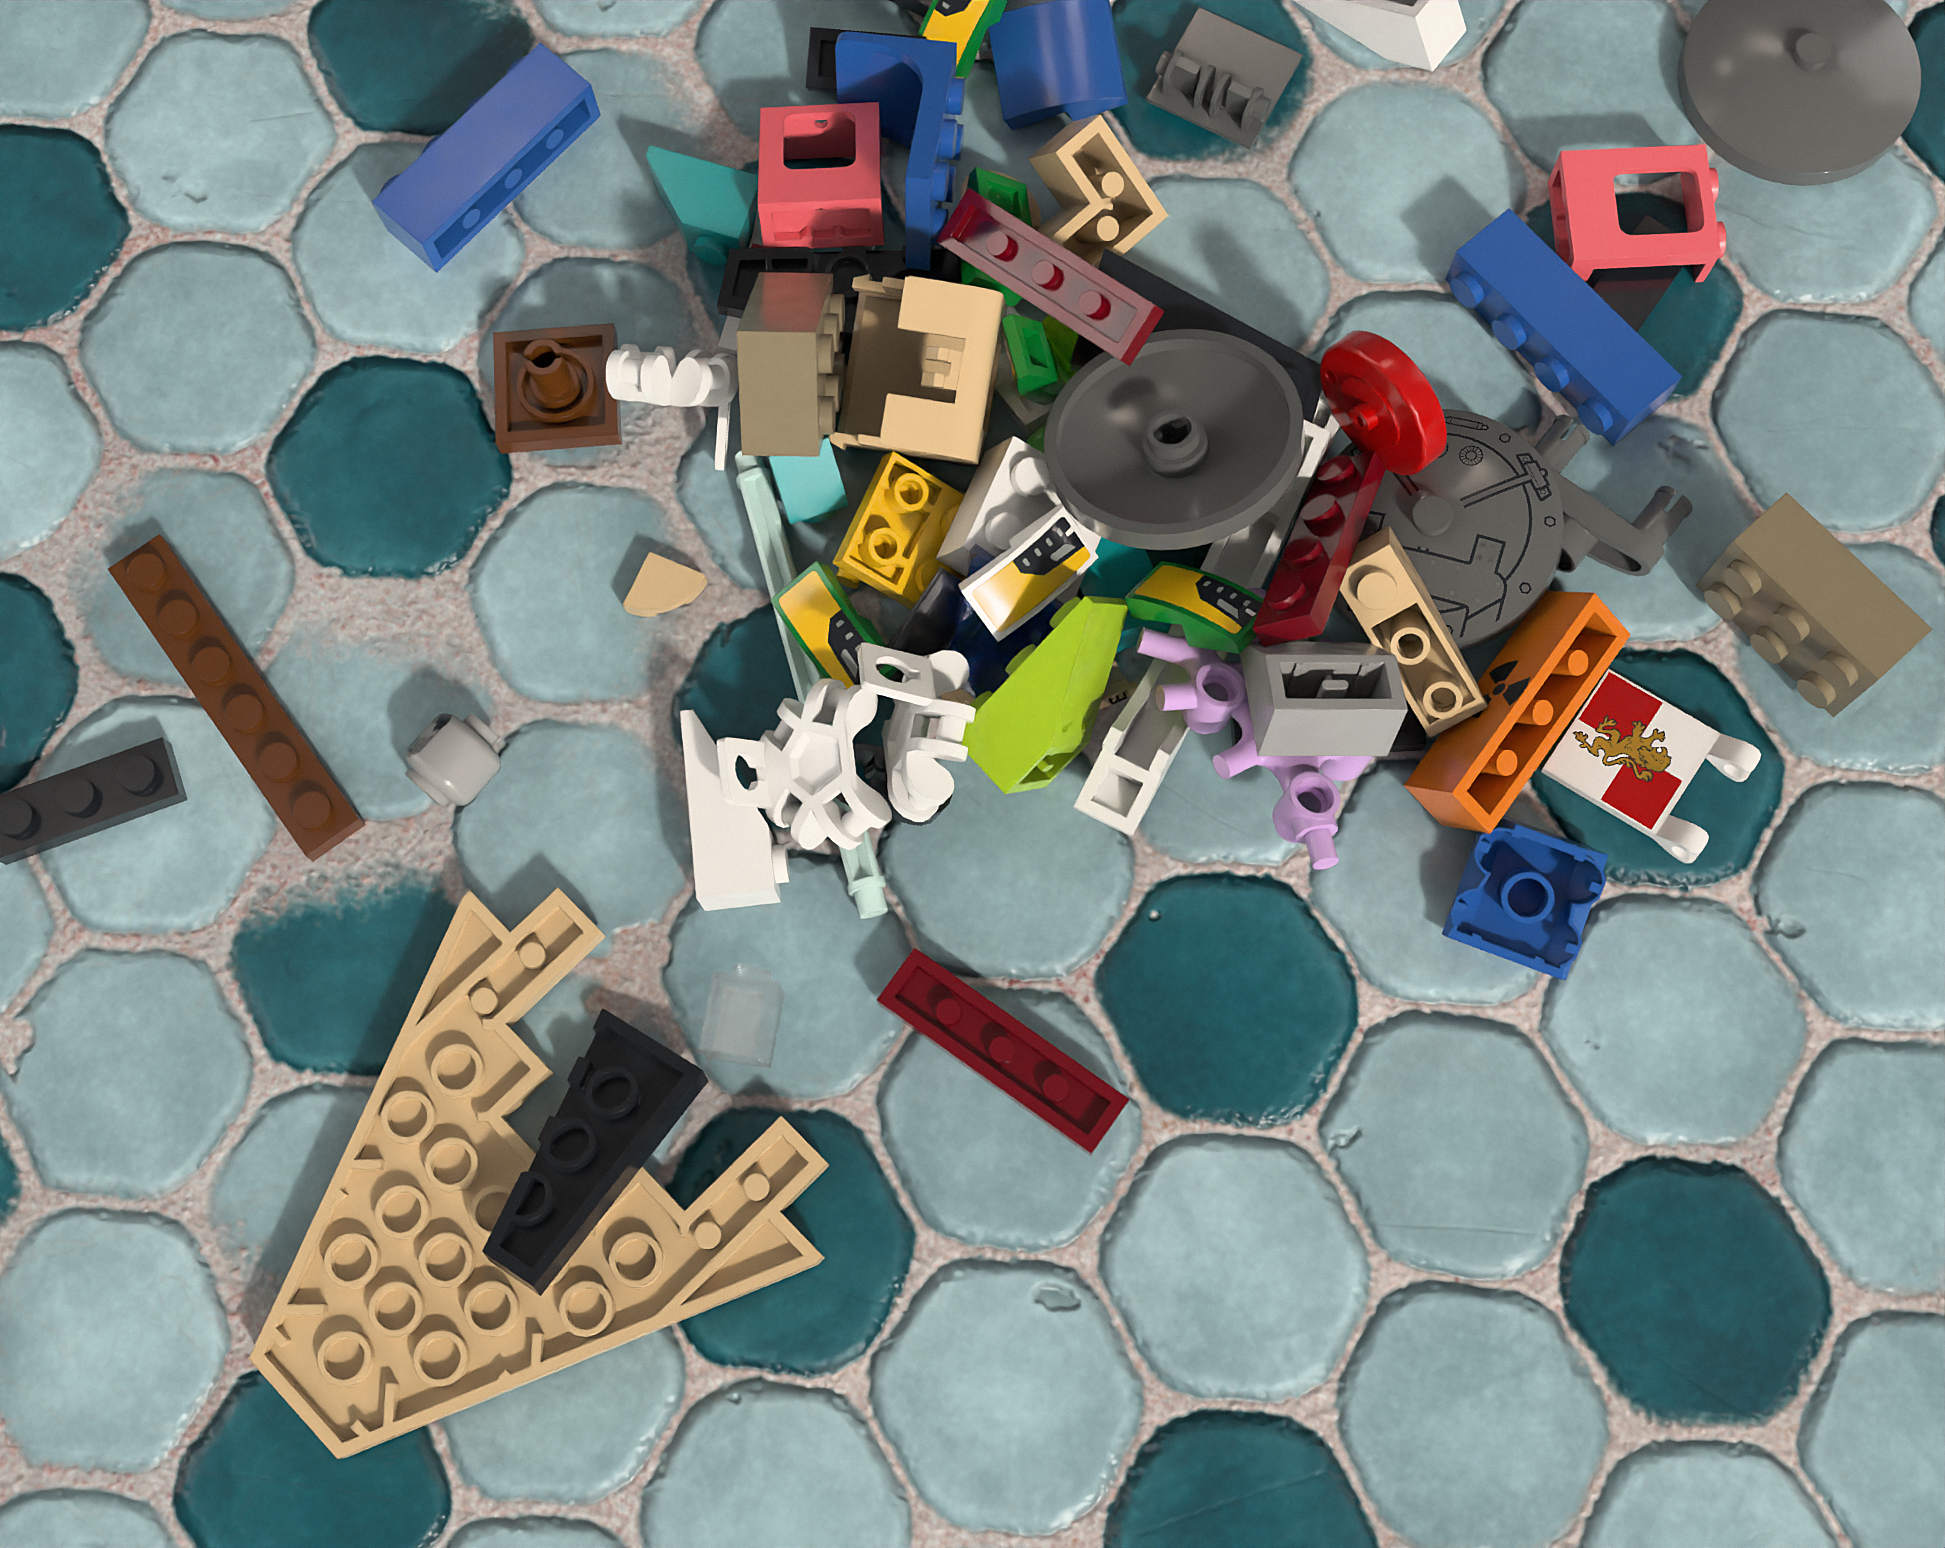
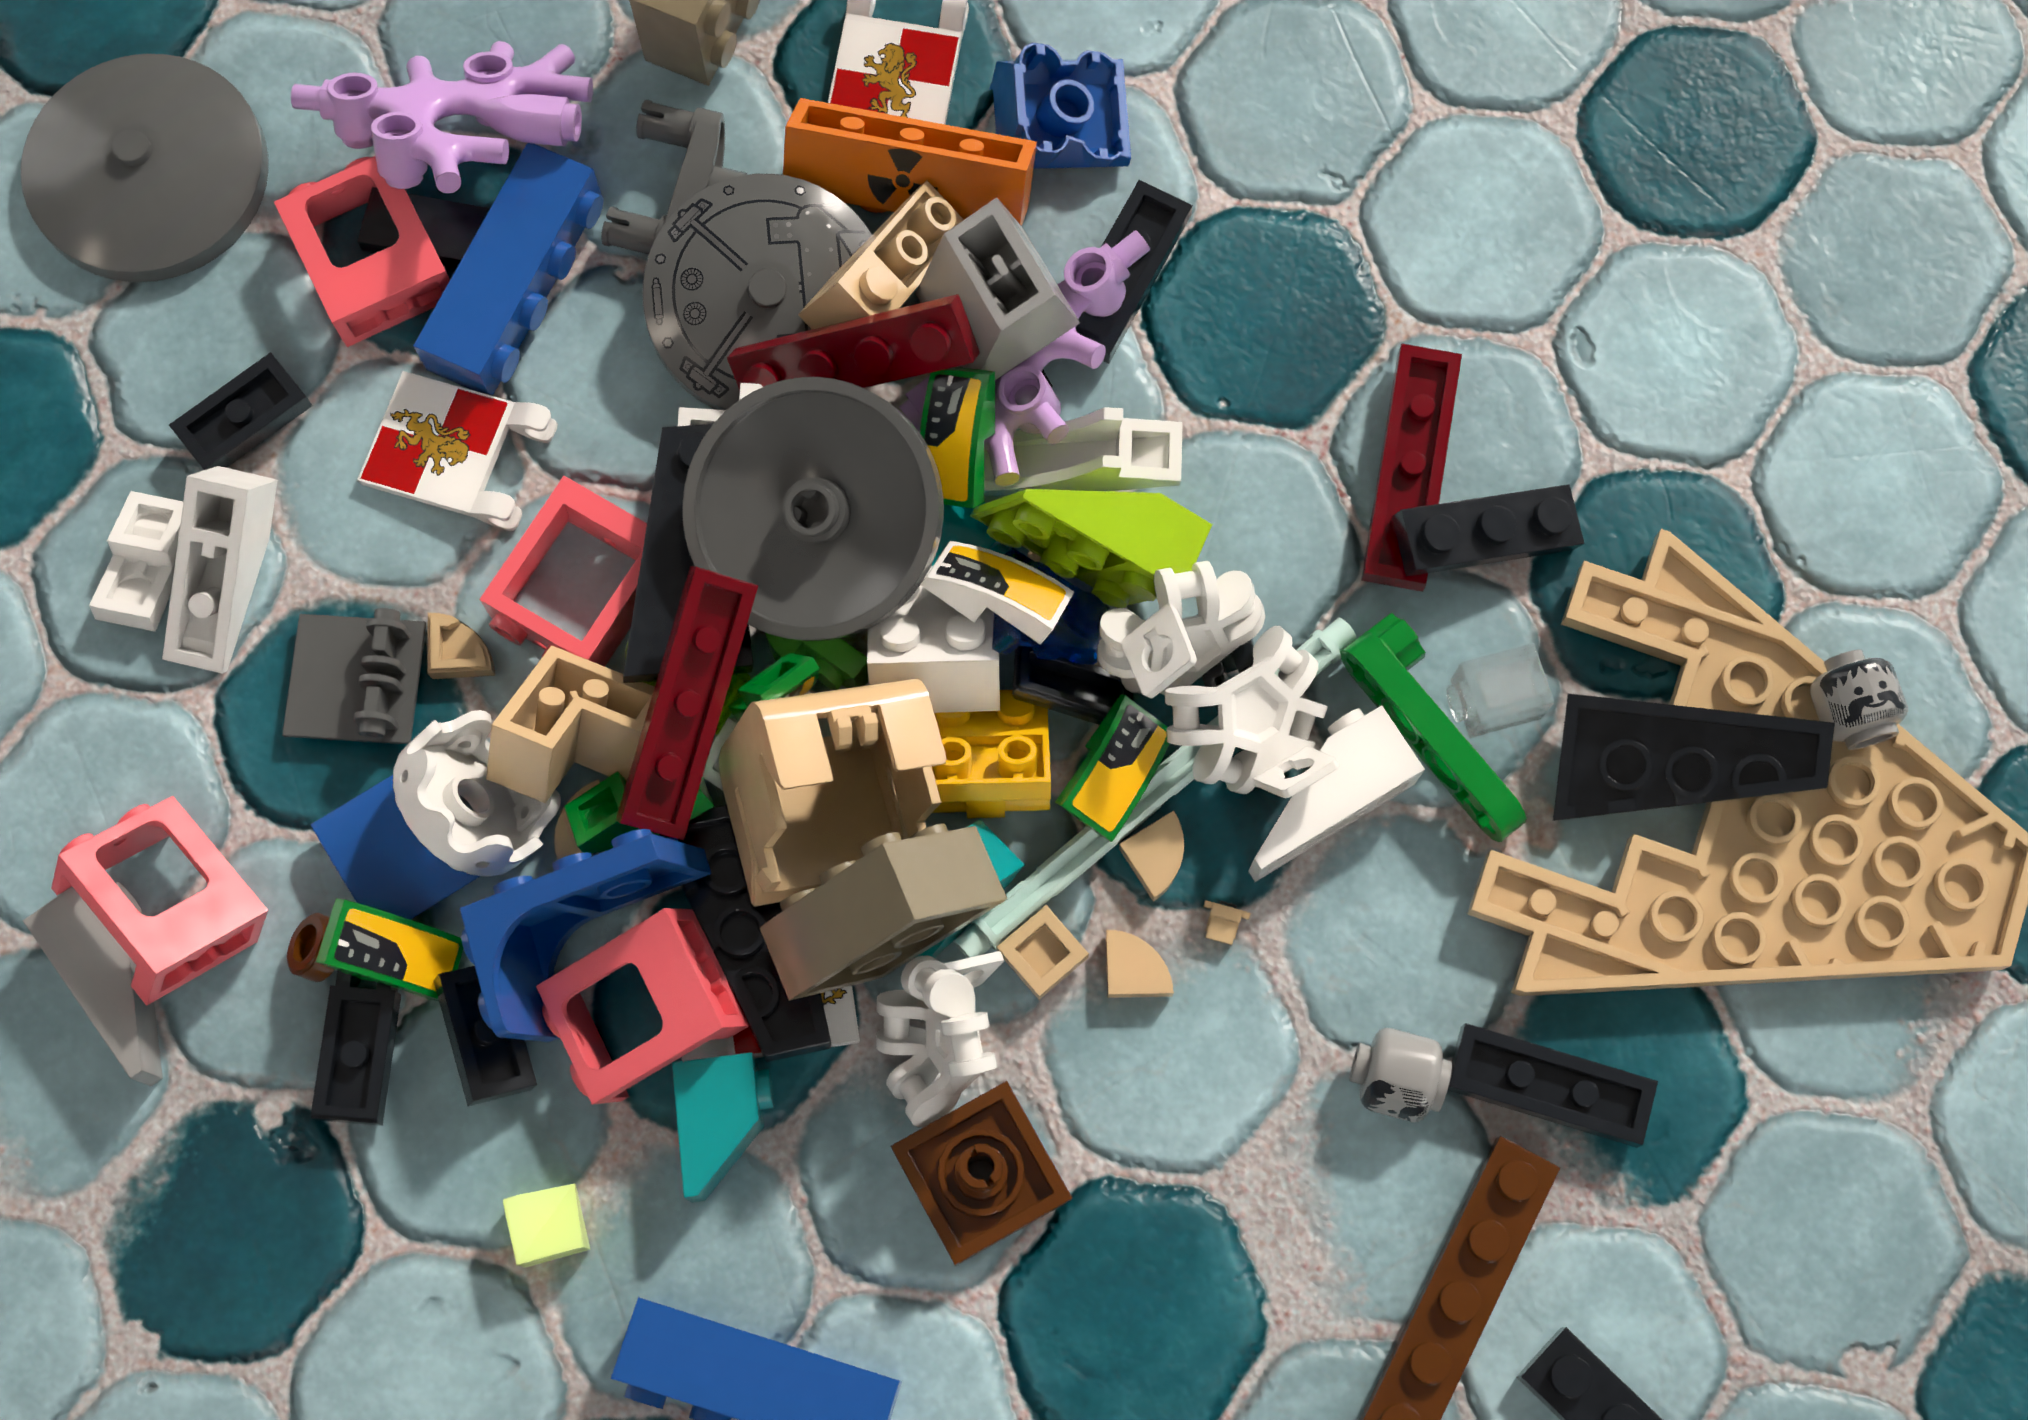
camera: 120 degrees left, 0 degrees up
red wheel [1320,330,1447,475] -> none
none -> black plate [169,352,313,470]
none -> lavender plant [291,41,593,193]
none -> flag [357,371,558,532]
none -> white plate [393,710,561,877]
none -> tan tile [428,613,495,679]
none -> coral window [479,476,647,667]
none -> yellowish green slope [503,1184,591,1268]
none -> tan plate [997,905,1089,1000]
none -> black plate [1076,180,1193,364]
none -> tan tile [1119,811,1184,902]
none -> tan piece [1203,900,1251,945]
none -> green beam [1340,613,1527,842]
none -> black plate [1392,484,1585,577]
none -> black plate [1448,1023,1658,1148]
none -> light grey head [1810,649,1908,750]

